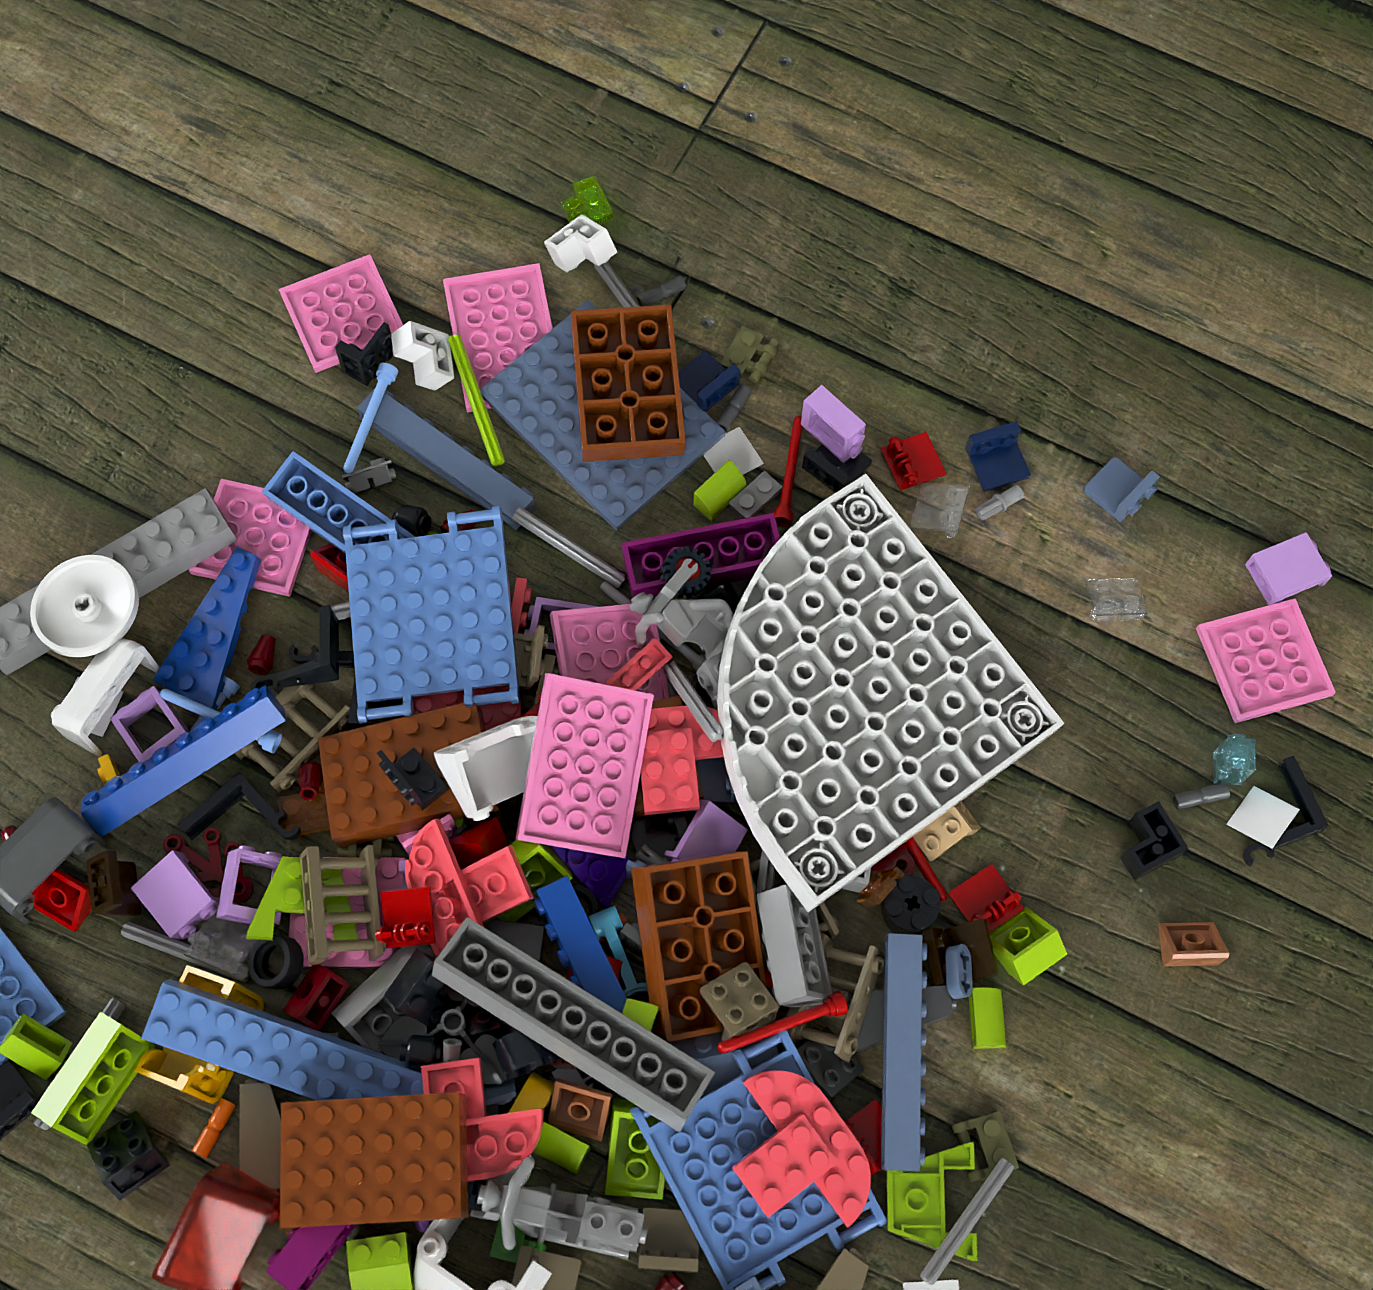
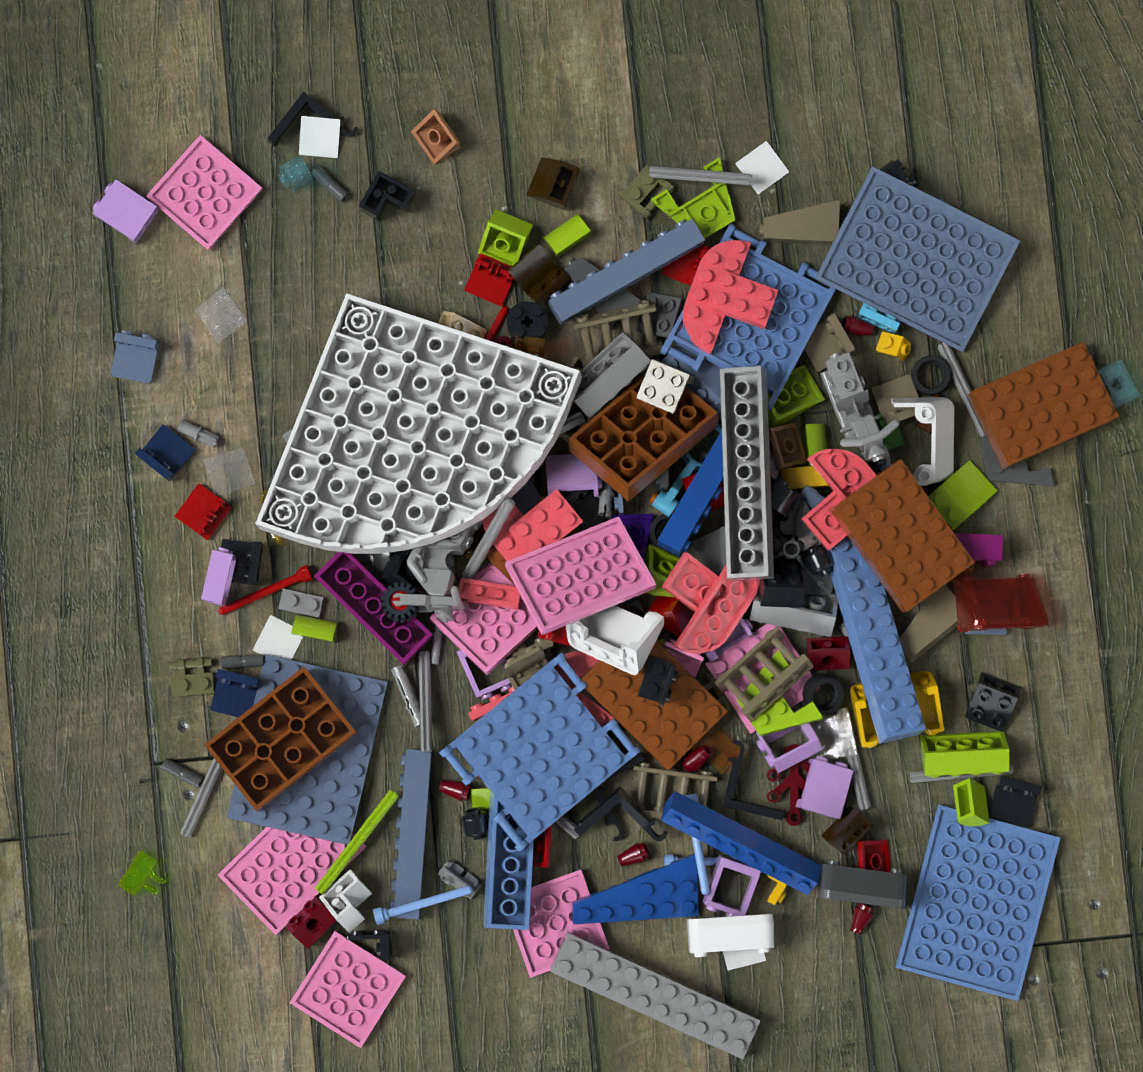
camera: 120 degrees left, 15 degrees up
white dish [30,555,139,657] -> none
orange piece [191,1098,236,1158] -> none
red hinge [375,886,436,948] -> none
white brick [544,214,617,272] -> none
lime slope [622,998,658,1032] -> none
red piece [717,991,848,1054] -> none
sand blue beam [946,944,973,999] -> none
none -> dark red brick [286,896,336,949]
none -> light grey pin [391,665,420,727]
none -> dark brown slope [526,157,580,211]

